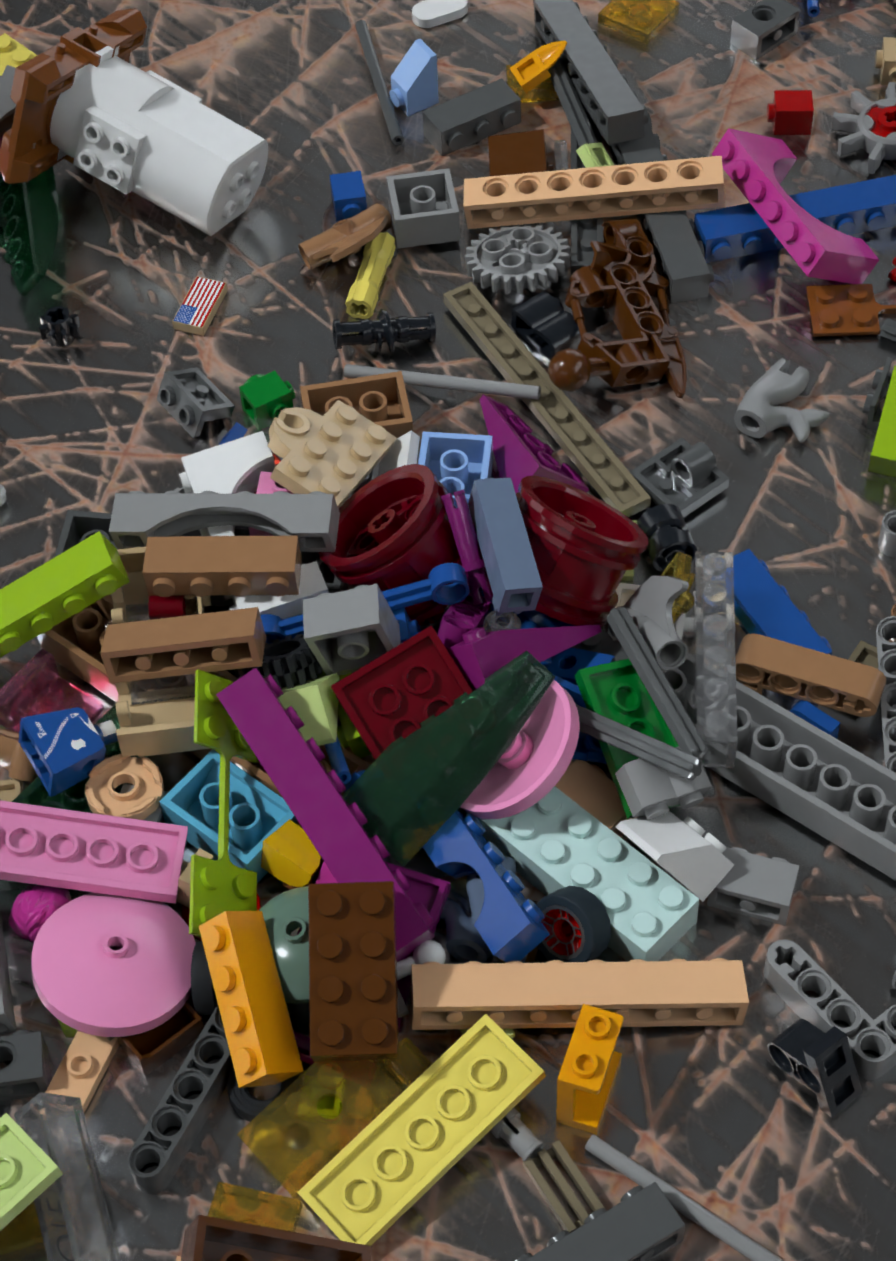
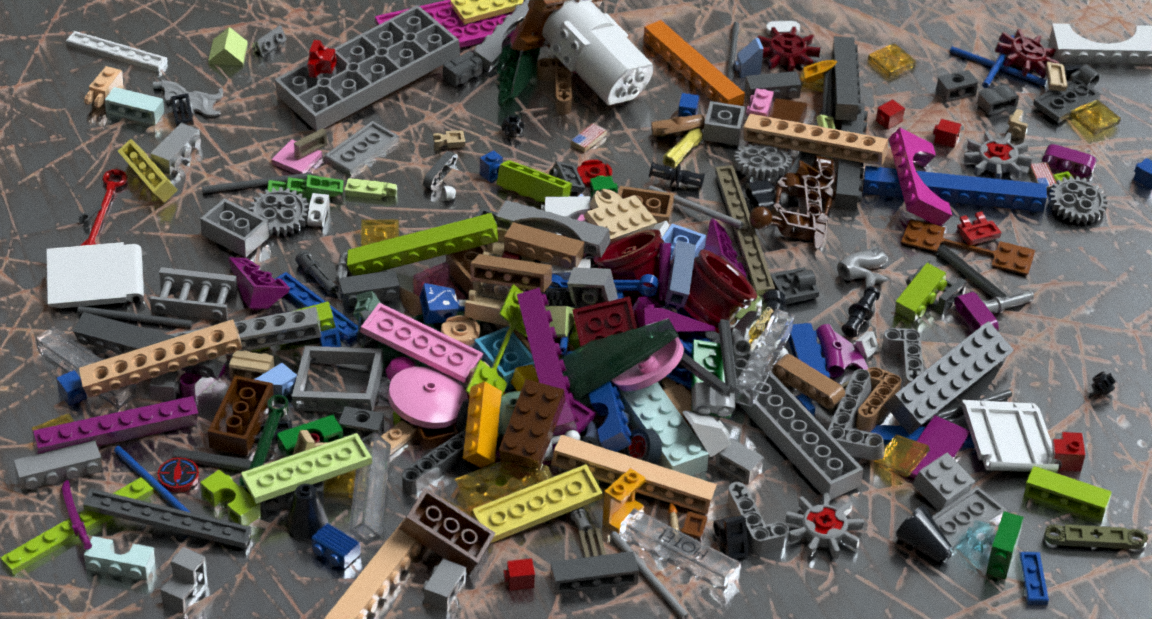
camera: 15 degrees right, 10 degrees down
none -> blue brick [479,150,503,183]
none -> lime brick [496,160,572,202]
none -> medium nougat beam [537,58,572,115]
none -> red tile [577,159,612,187]
none -> clear brick [620,508,741,592]
none -> orange brick [643,20,745,106]
none -> tan piece [668,503,680,544]
none -> dark orange bracket [680,512,708,543]
none -> bright pink brick [746,88,773,117]
none -> dark red gear [757,26,821,72]
none -> magenta pin [816,324,868,378]
none -> black piece [841,286,881,338]
none -> white tile [853,331,879,358]
none -> red brick [876,99,905,130]
none -> dark grey brick [977,84,1019,115]

